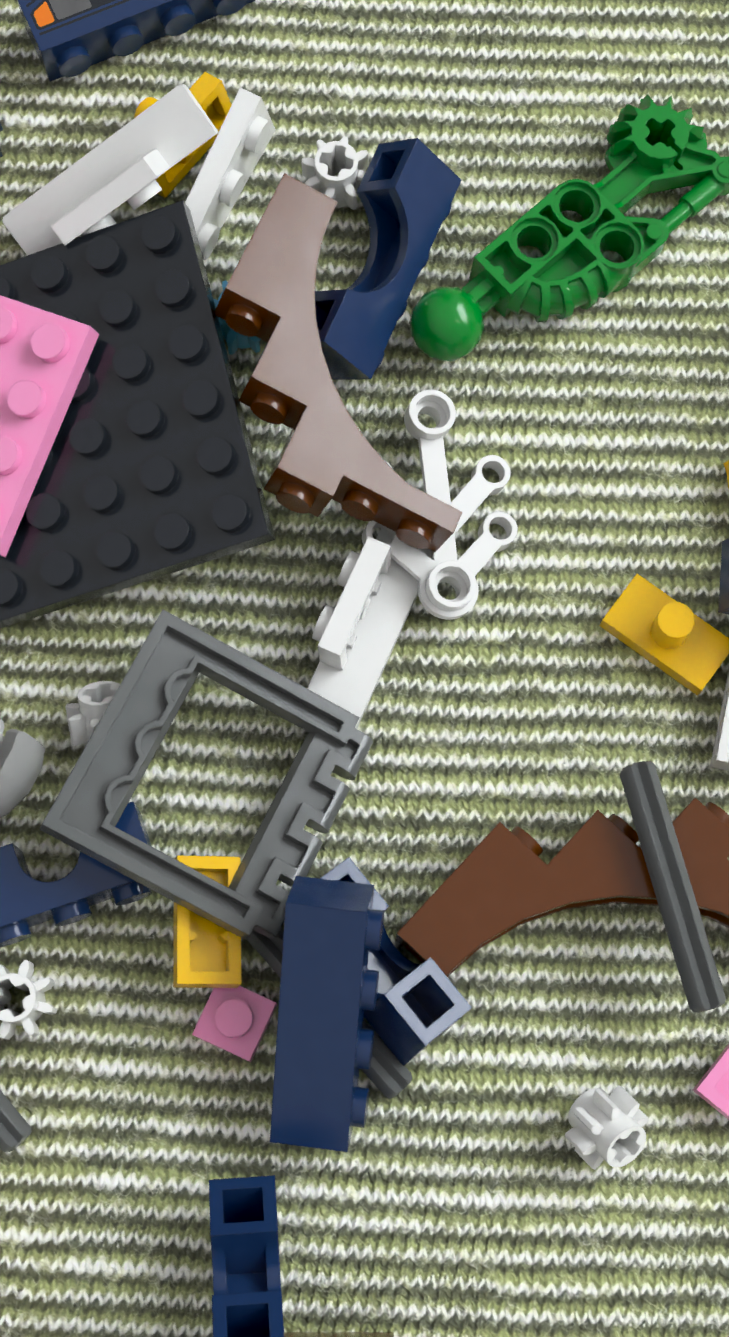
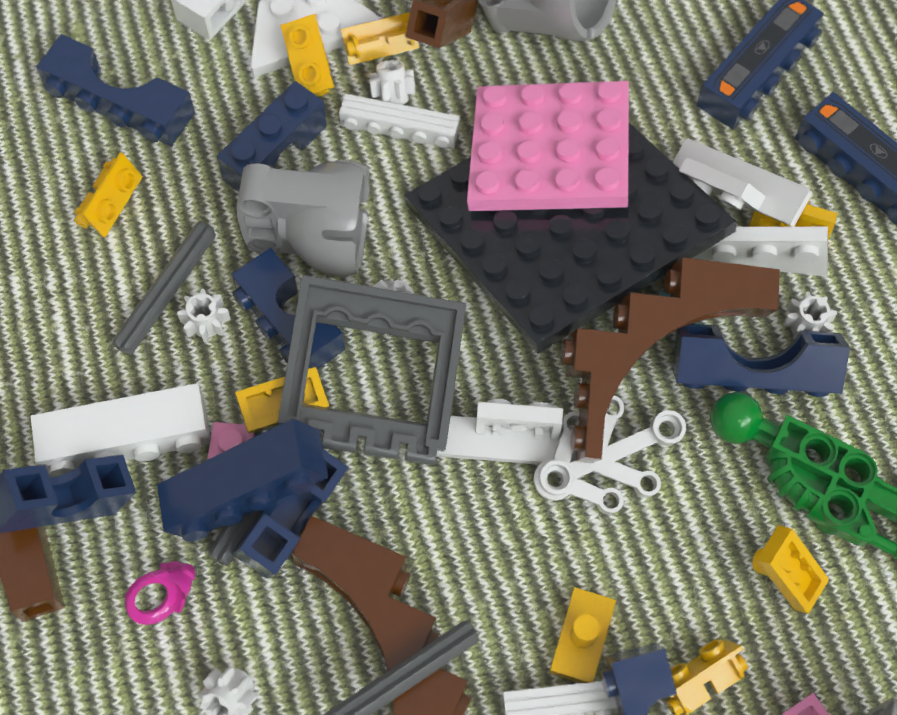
camera: 70 degrees right, 10 degrees down
none -> white brick [30,383,211,477]
none -> dark pink piece [124,561,196,625]
none -> yellow tile [752,525,829,614]

